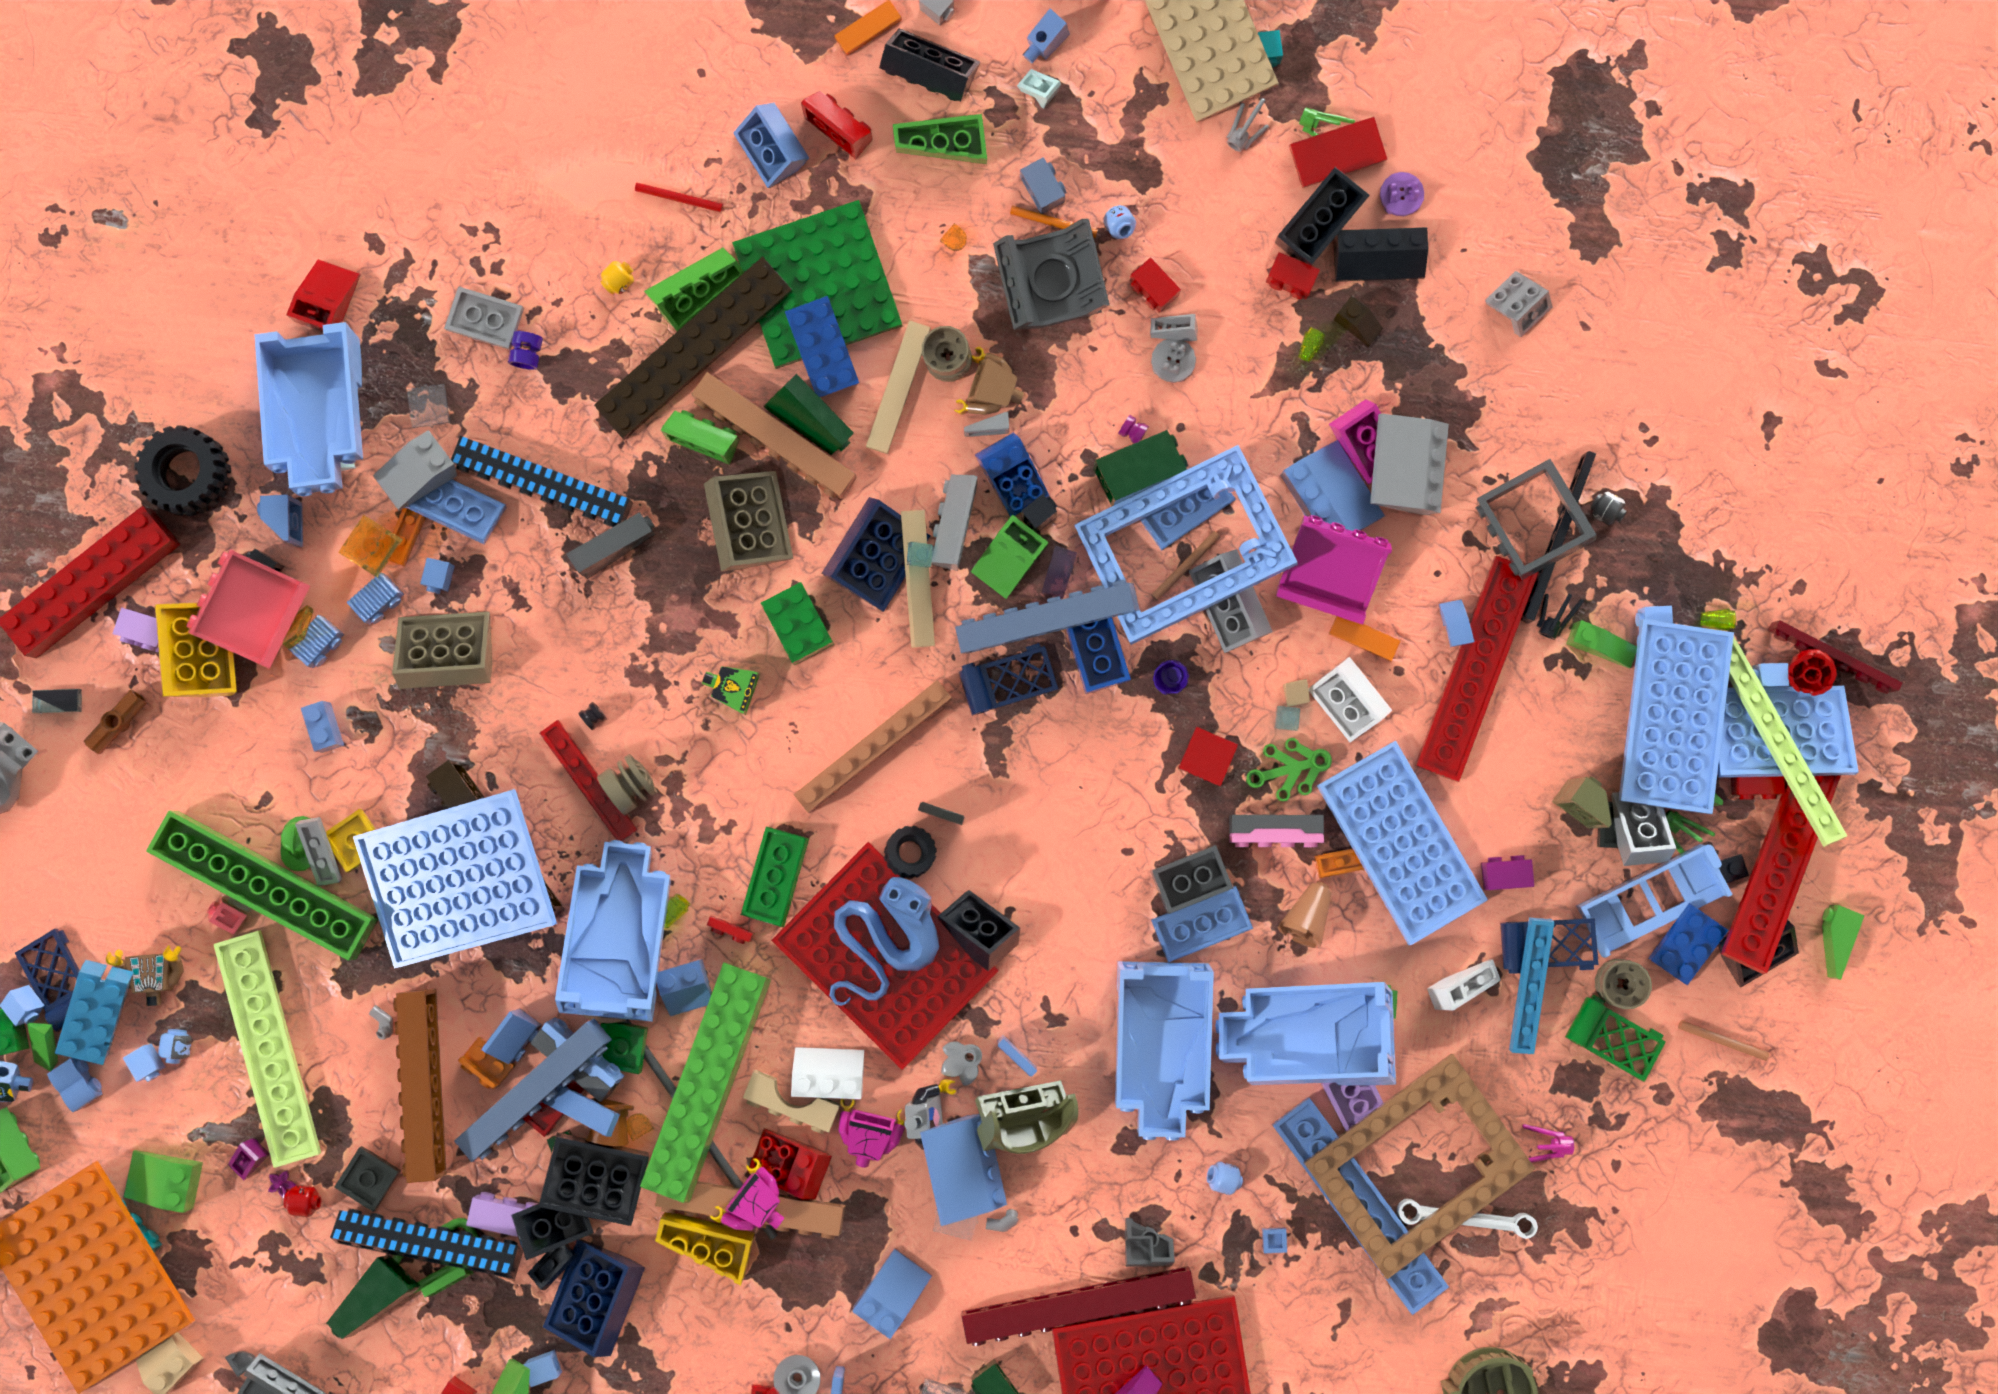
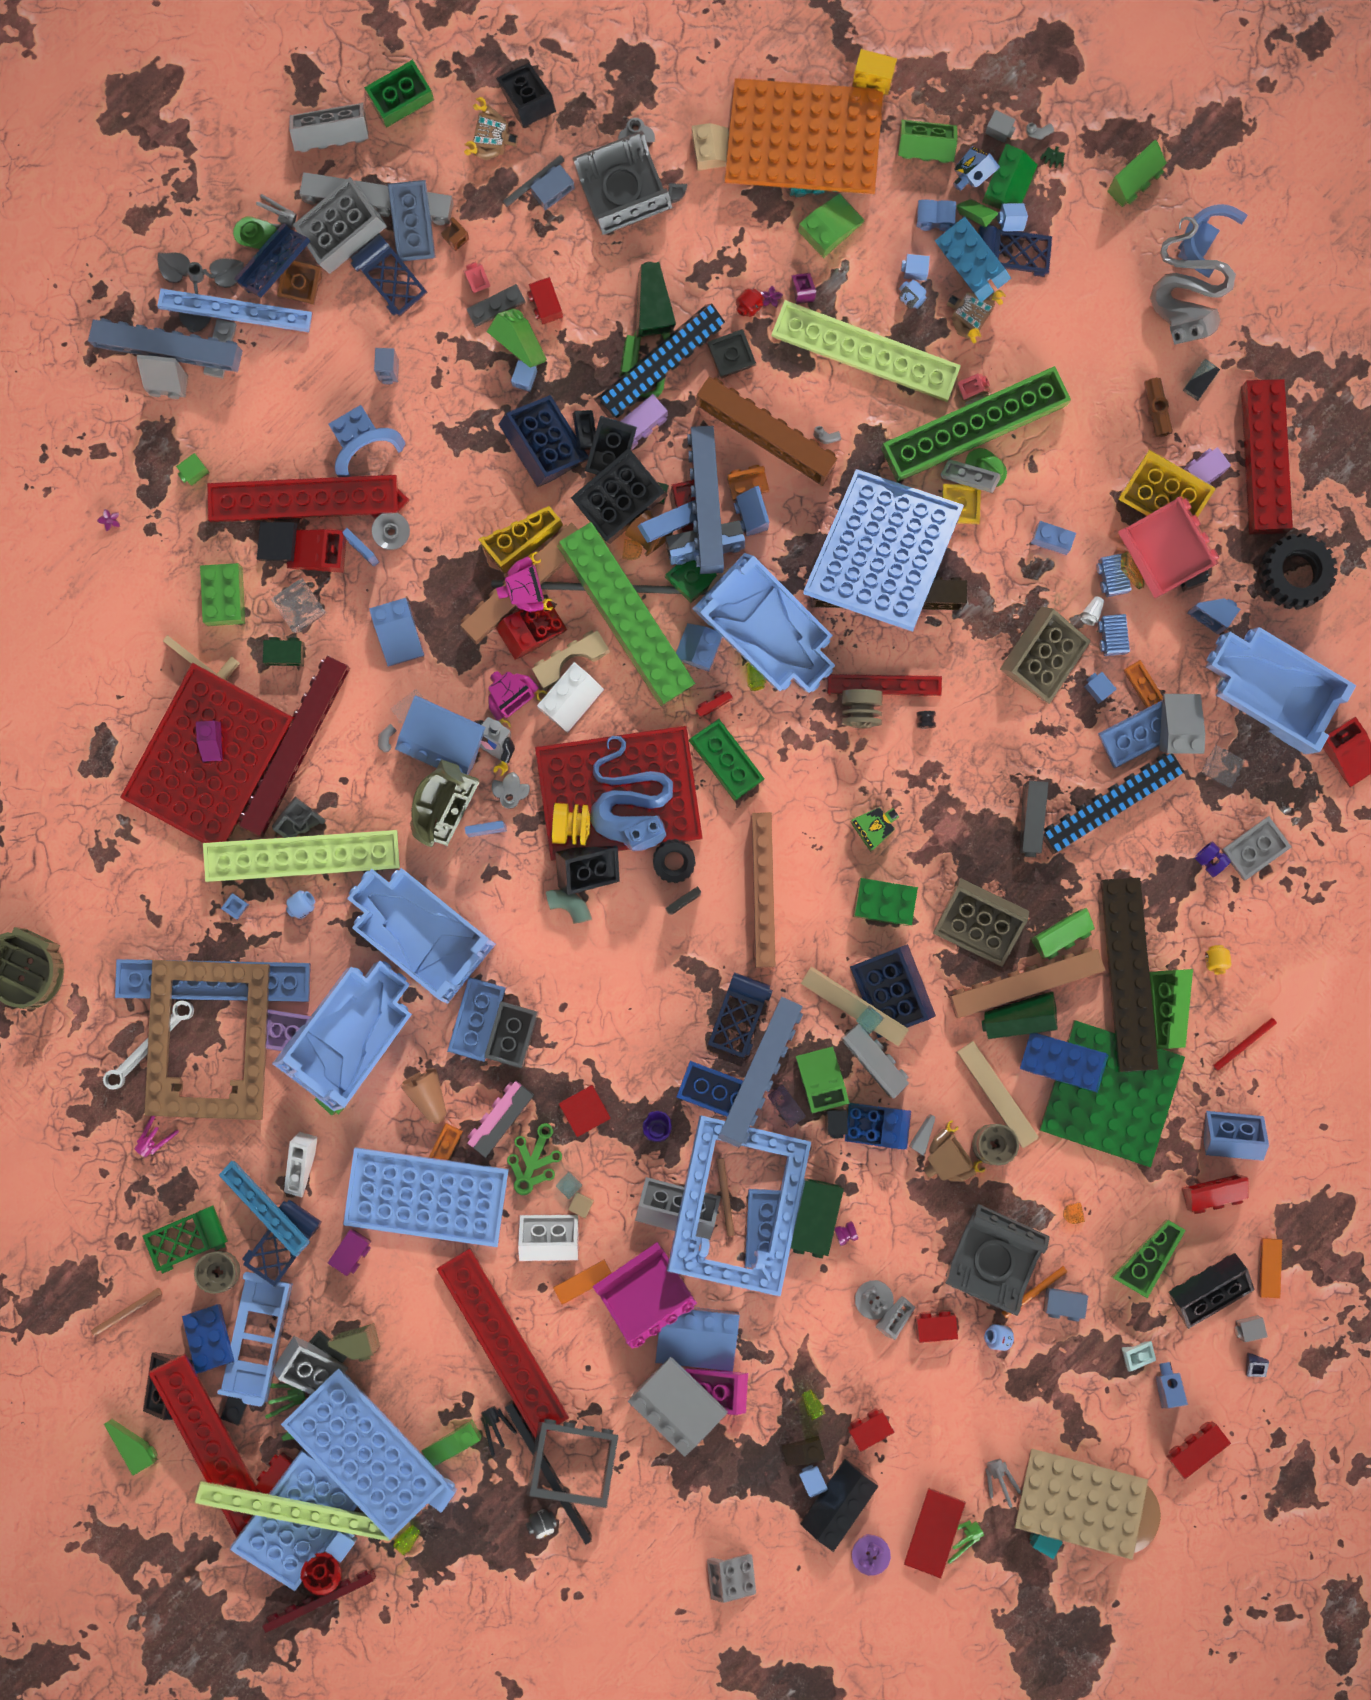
camera: 130 degrees right, 0 degrees up
clear yellow slope [338,514,403,578] -> none
black slope [1275,167,1370,266] -> none
medium blue slope [1439,599,1474,647] -> none
none -> yellowish green plate [203,830,400,882]
none -> sand green cylinder [546,889,592,924]
none -> yellow wheel [552,803,590,845]
none -> light blue brick [799,1465,828,1498]
none -> white cone [1081,596,1105,626]

